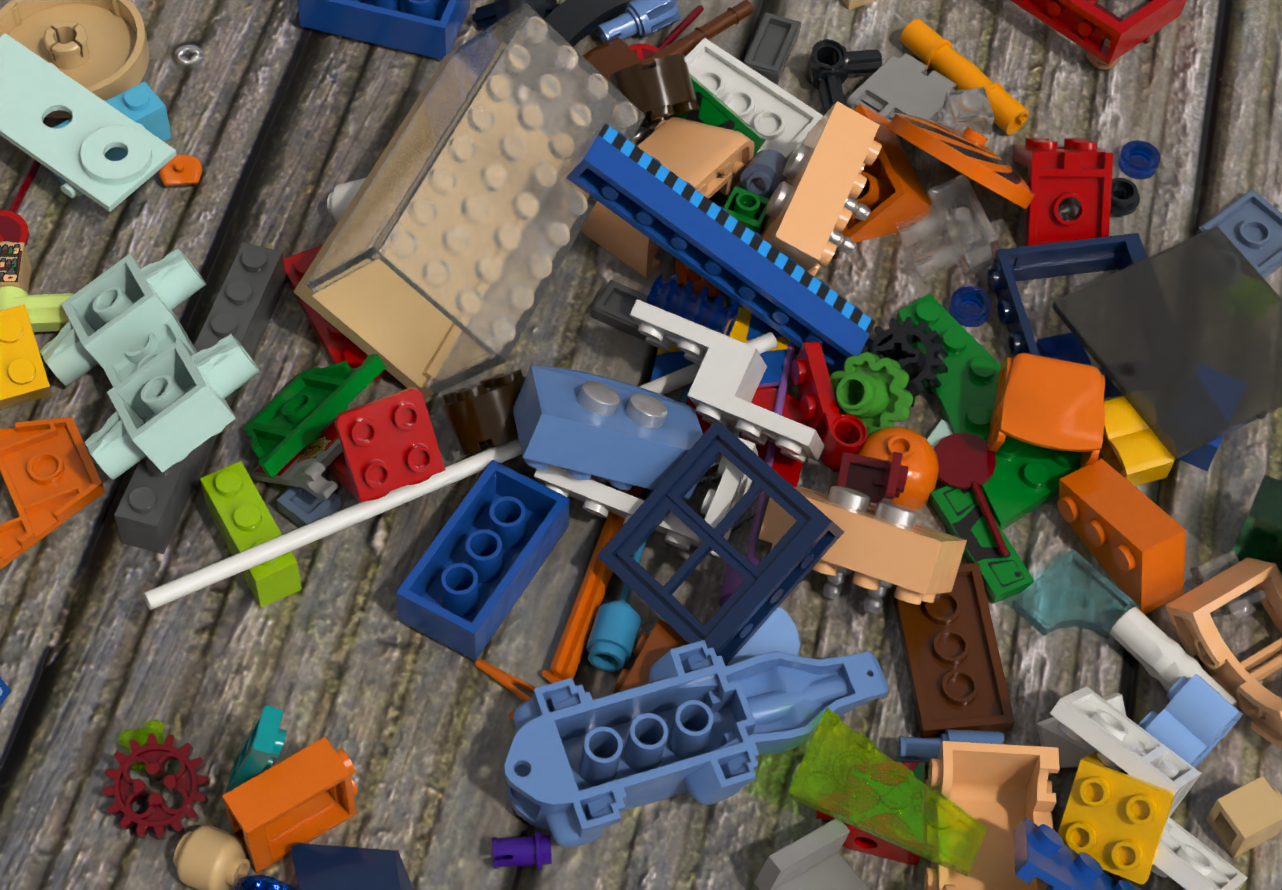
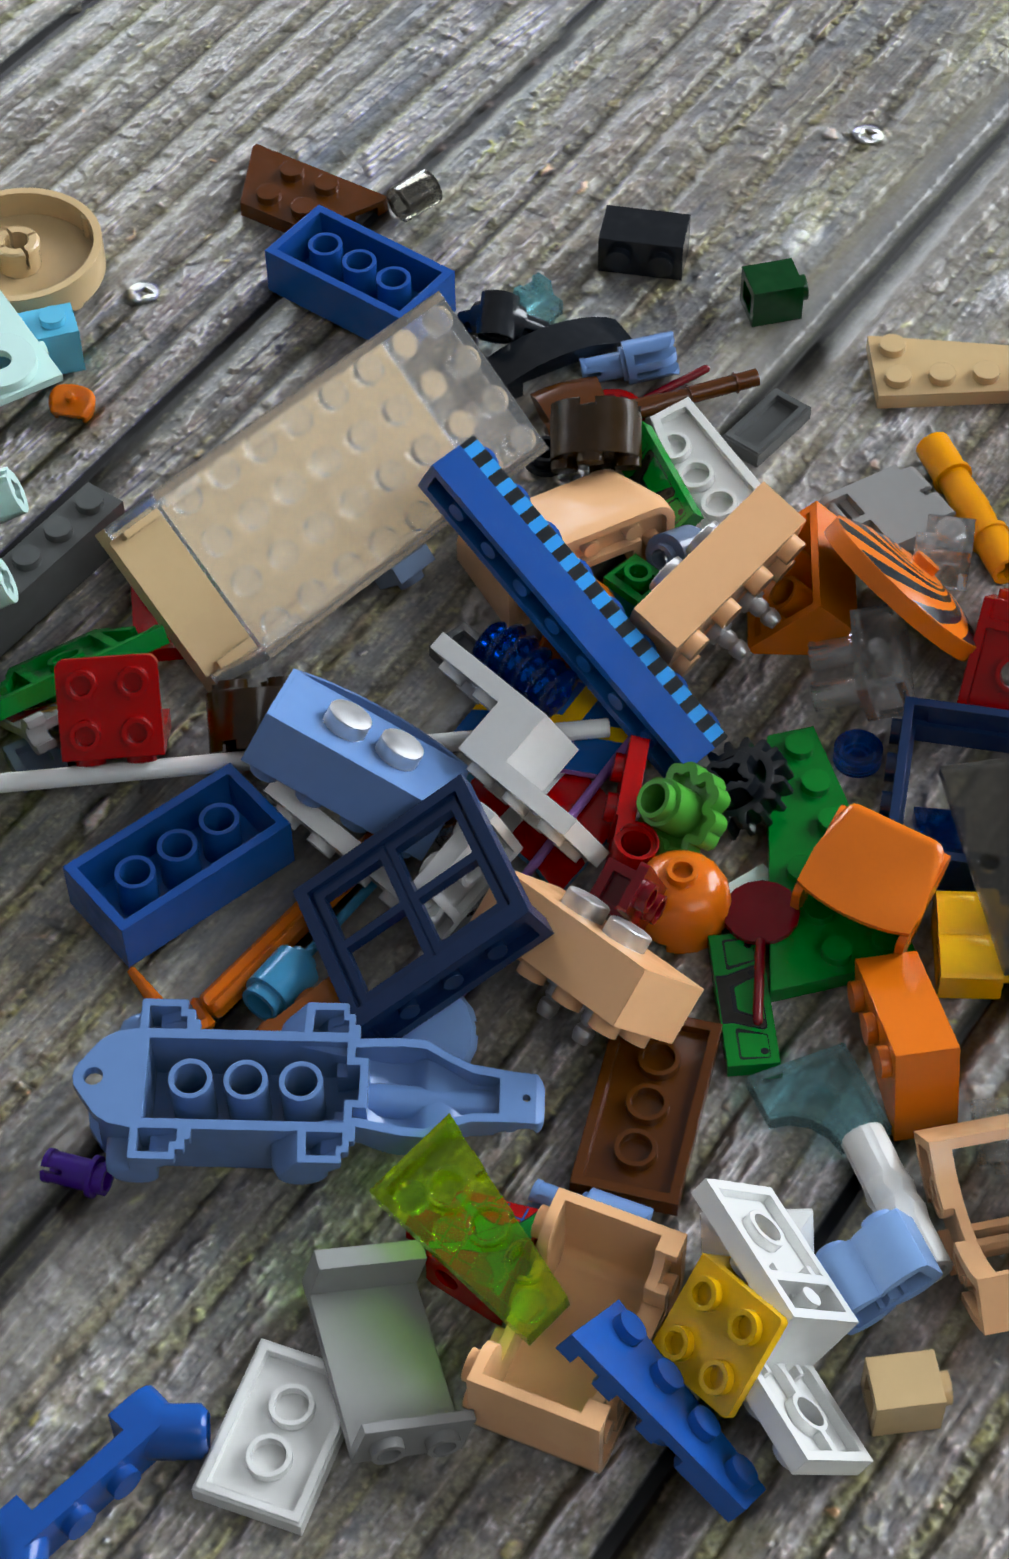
camera: 25 degrees right, 5 degrees down
black axle [805,39,882,114] -> none

